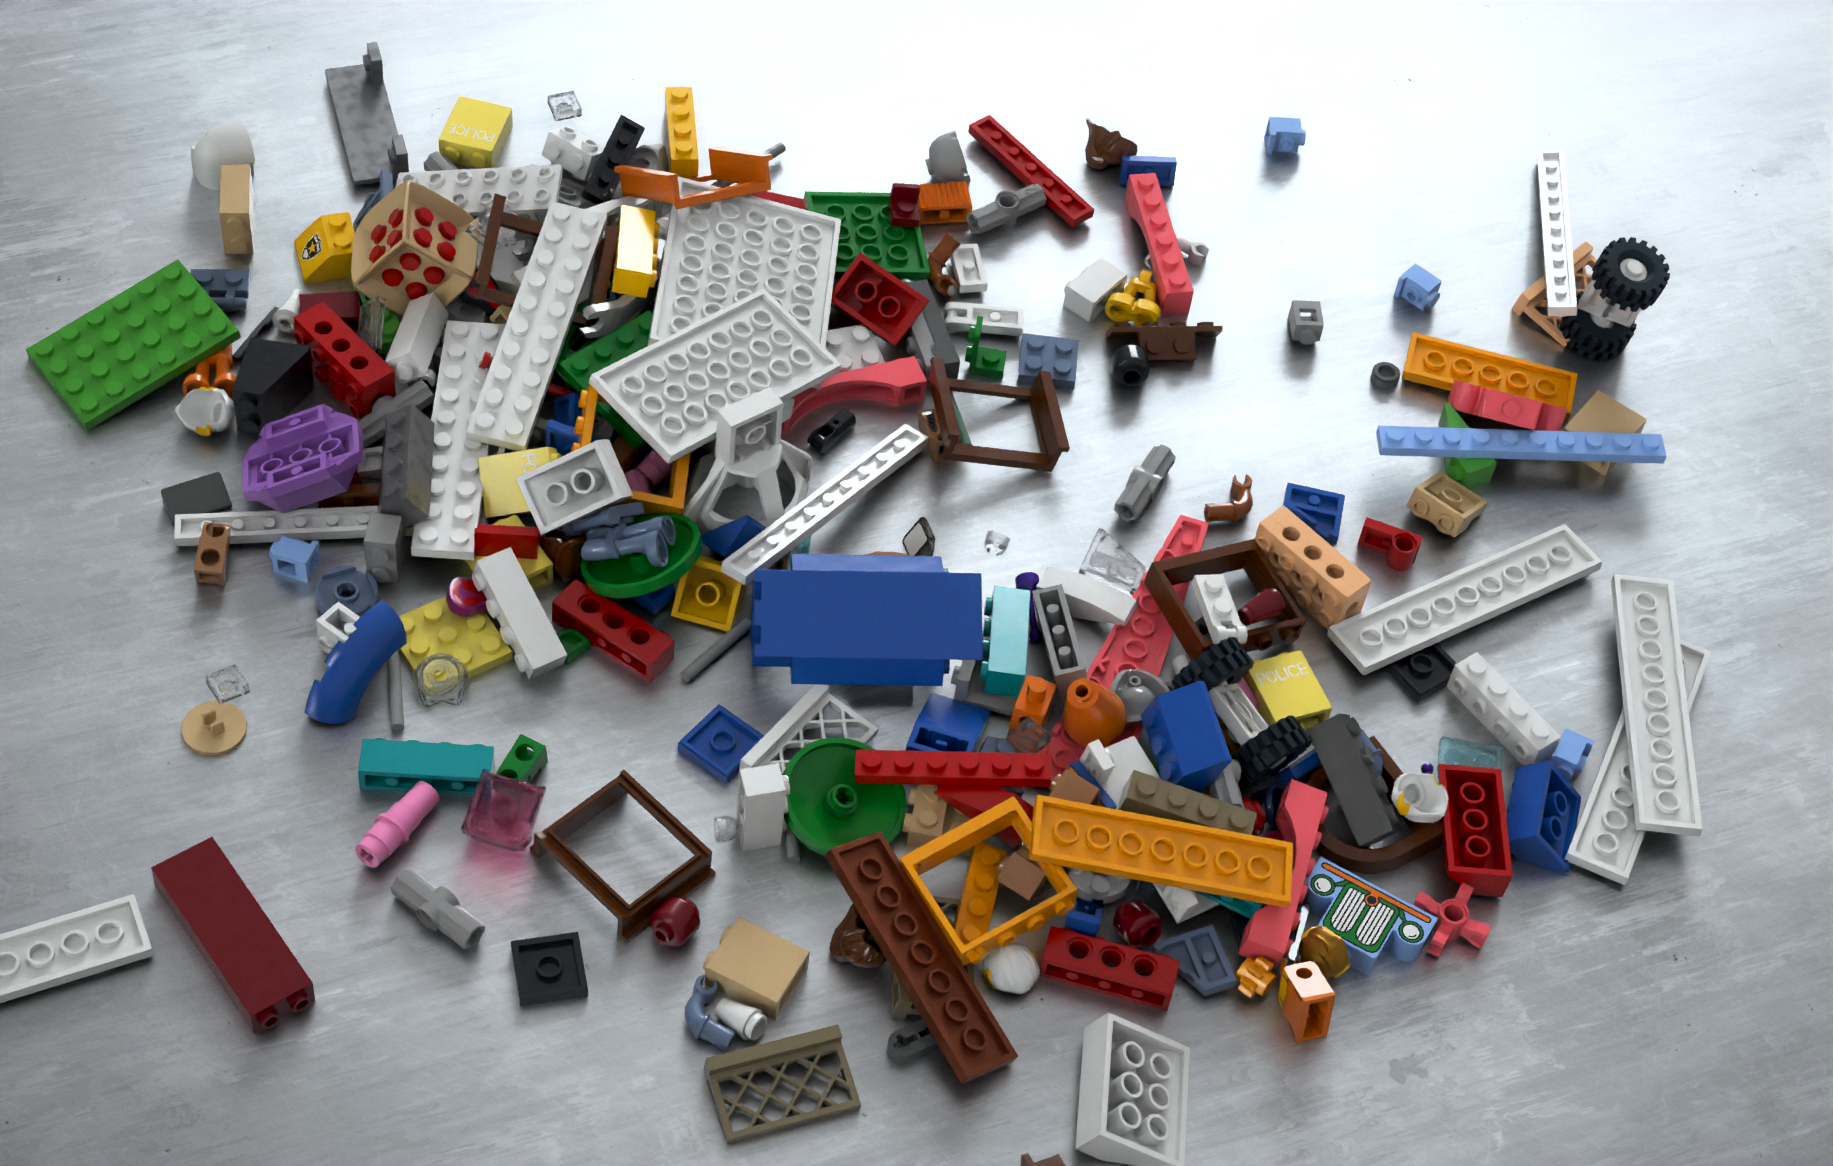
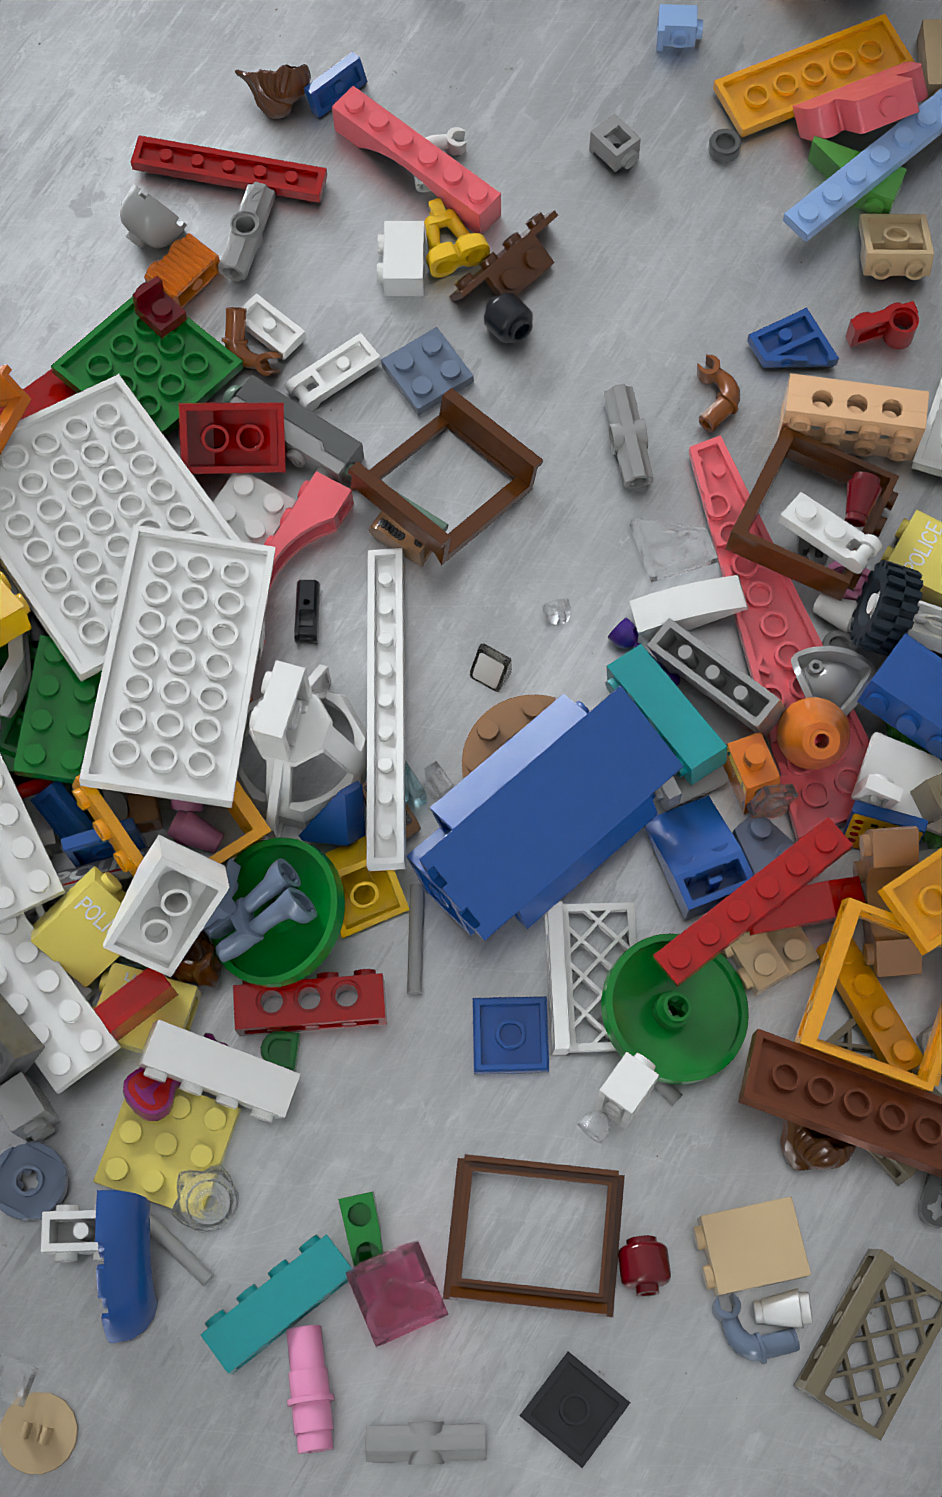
camera: 30 degrees left, 20 degrees up
green bracket [965,316,1007,379] -> none

